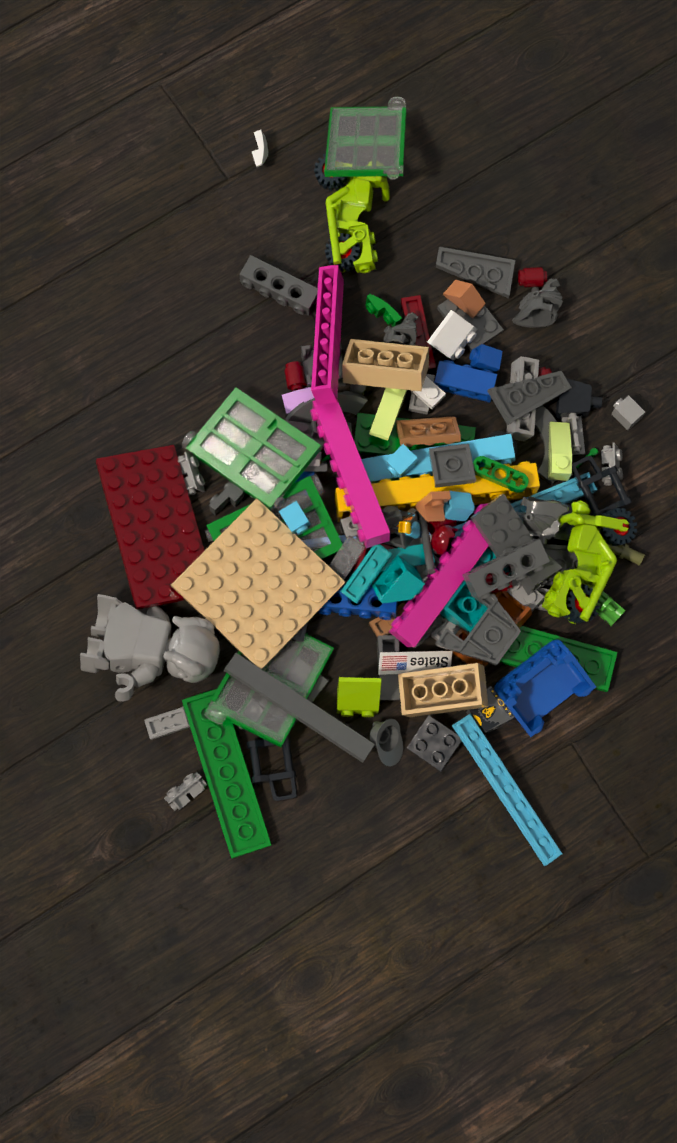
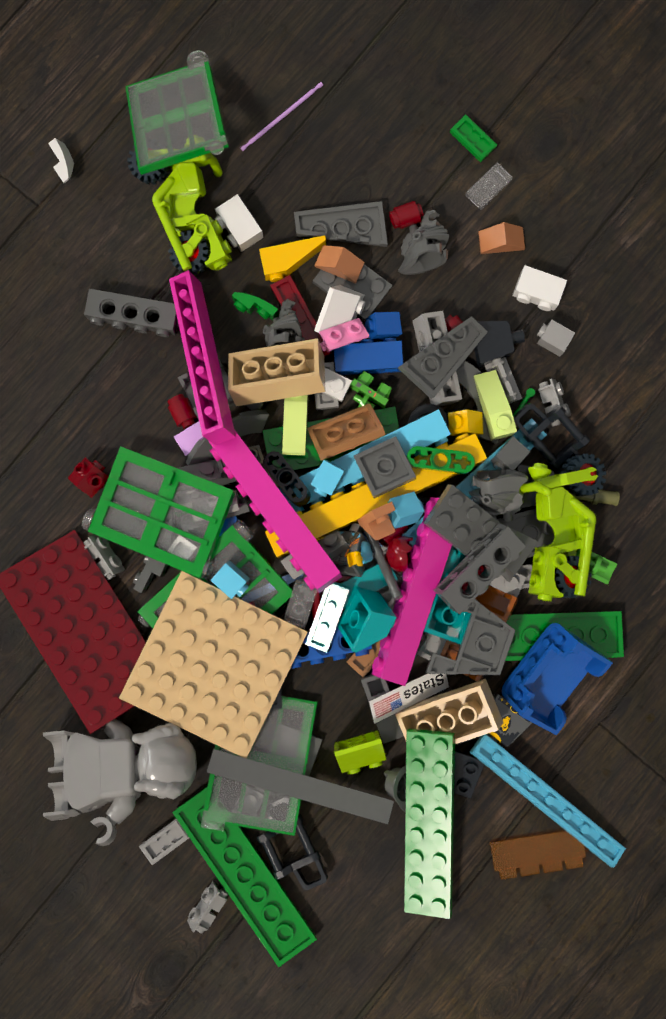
camera: 10 degrees left, 10 degrees up
none -> dark red brick [68,457,109,498]
none -> white brick [215,194,263,252]
none -> lavender piece [240,82,323,151]
none -> yellow slope [259,235,326,282]
none -> black beam [263,451,311,507]
none -> bright pink hinge [319,318,369,352]
none -> bright green hips [350,371,392,409]
none -> plate [404,729,455,919]
none -> yellow brick [448,410,483,437]
none -> green plate [450,115,497,162]
none -> clear plate [465,162,513,210]
none -> nougat slope [478,222,525,254]
none -> dark grey brick [490,436,530,470]
none -> clear orange windscreen [490,831,586,880]
none -> white brick [512,265,567,311]

